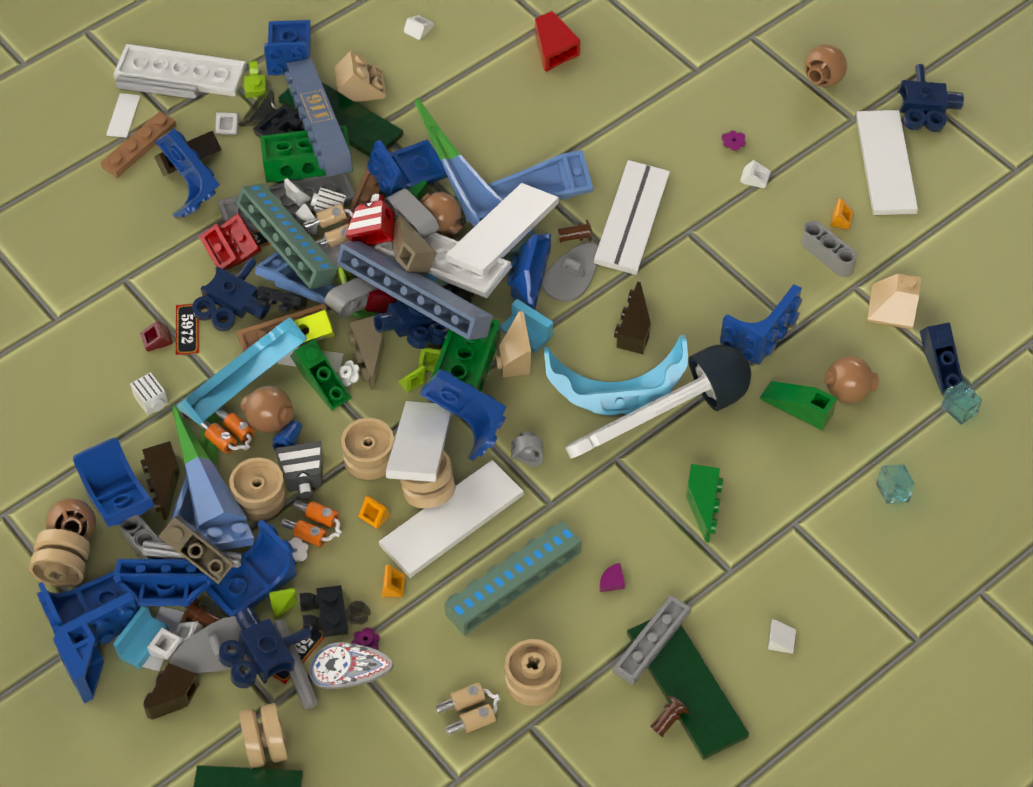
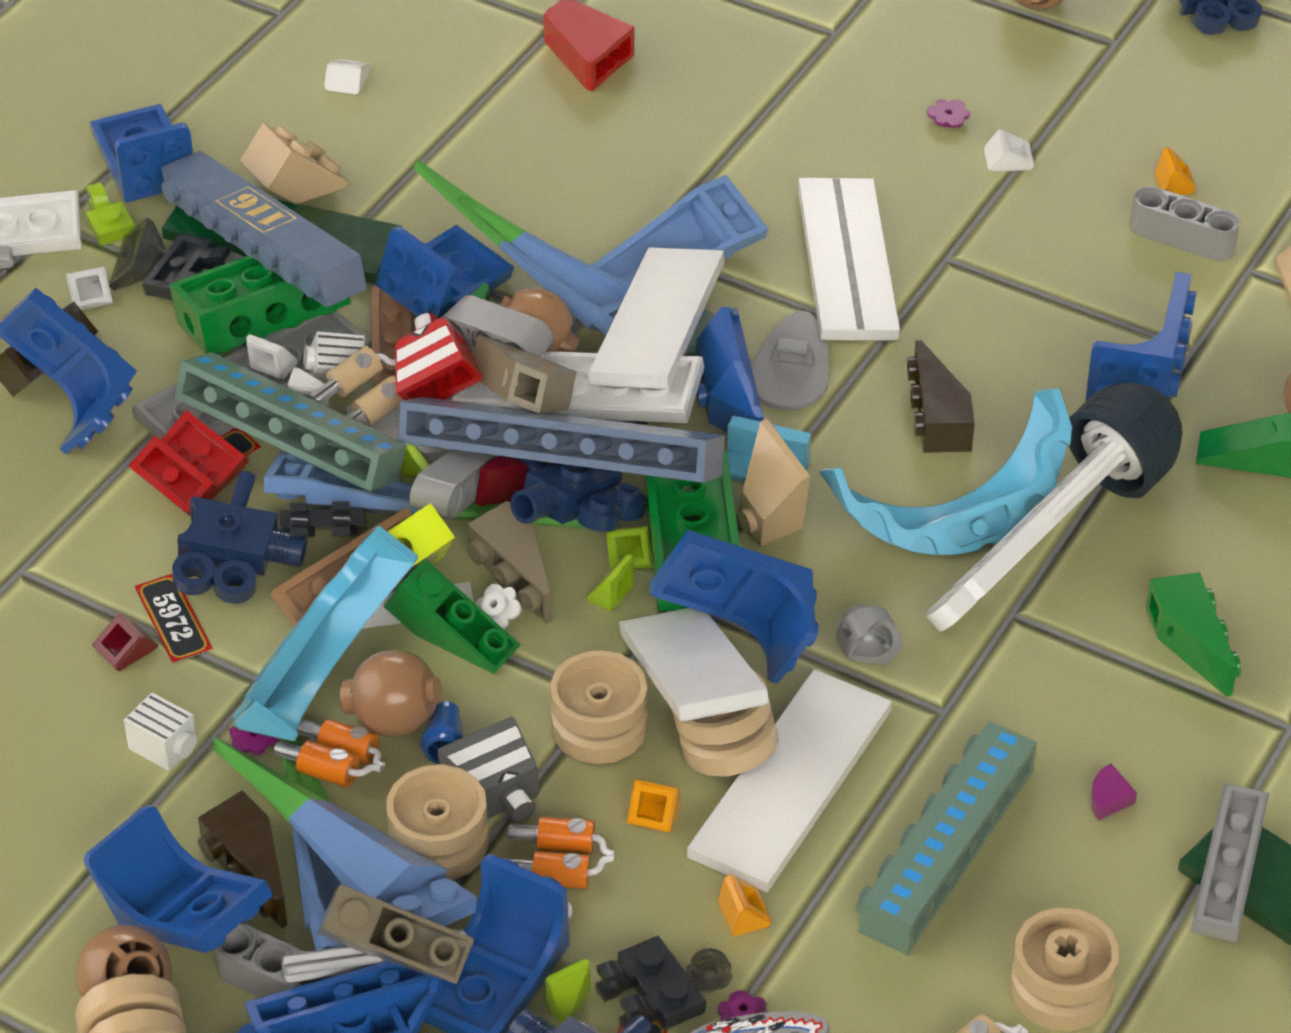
camera: 20 degrees left, 10 degrees down
reddish brown pin [558,219,592,243] -> none
white tile [856,110,918,215] -> none

